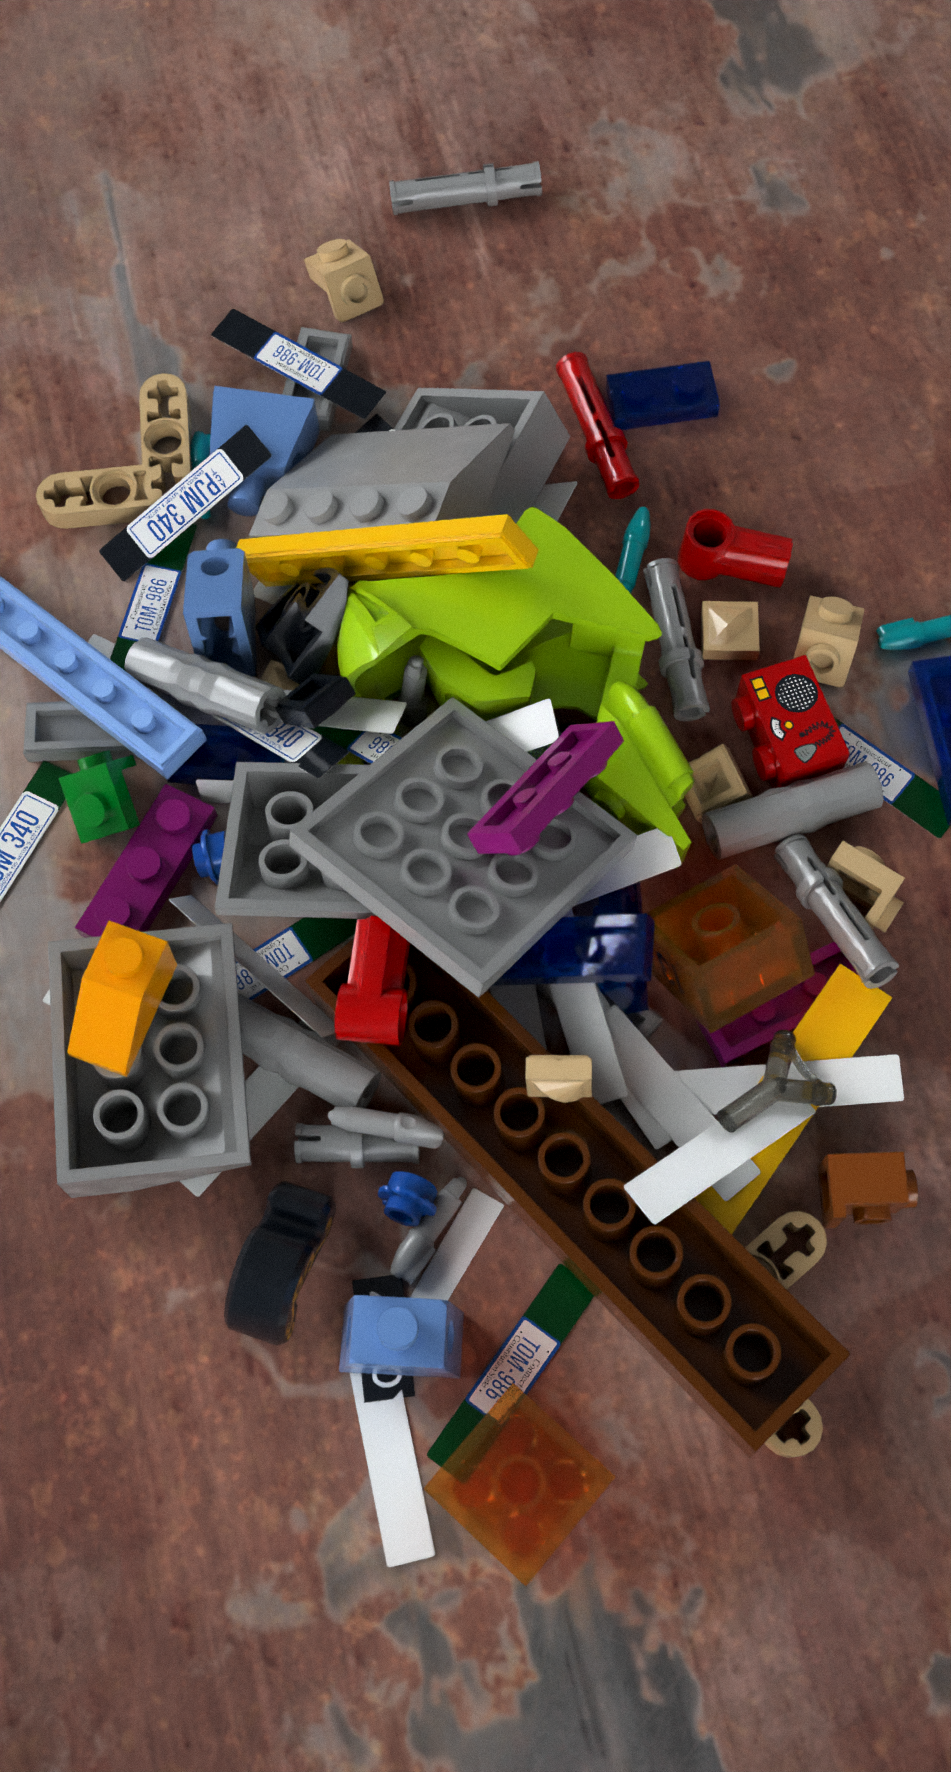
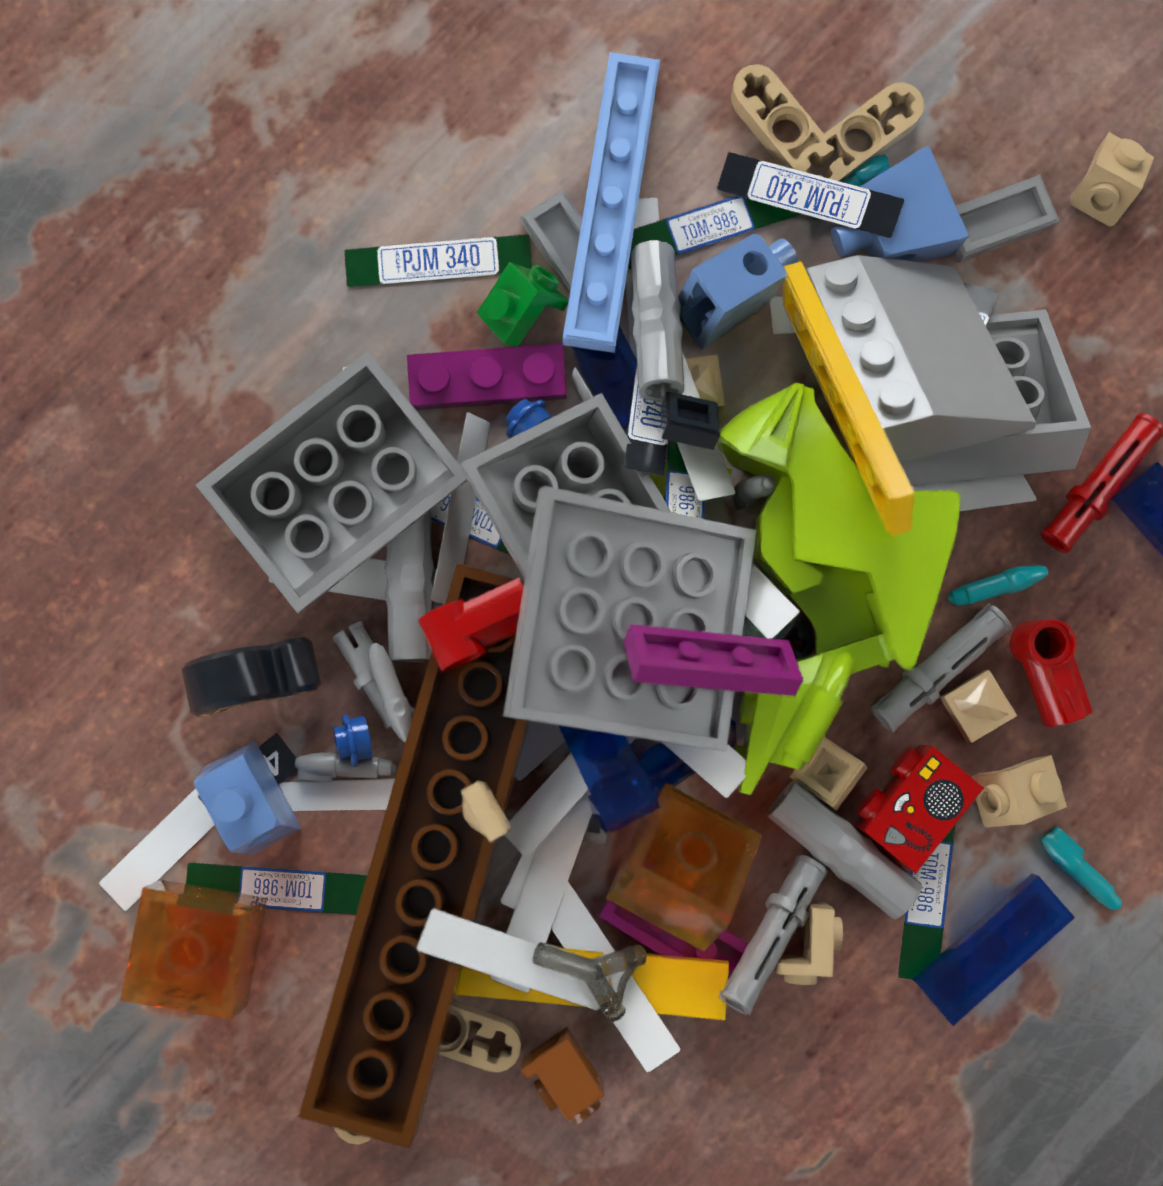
camera: 55 degrees right, 15 degrees up
light orange slope [67,920,177,1077] -> none
sticker [211,309,386,419] -> none
black brick [255,567,349,685] -> none

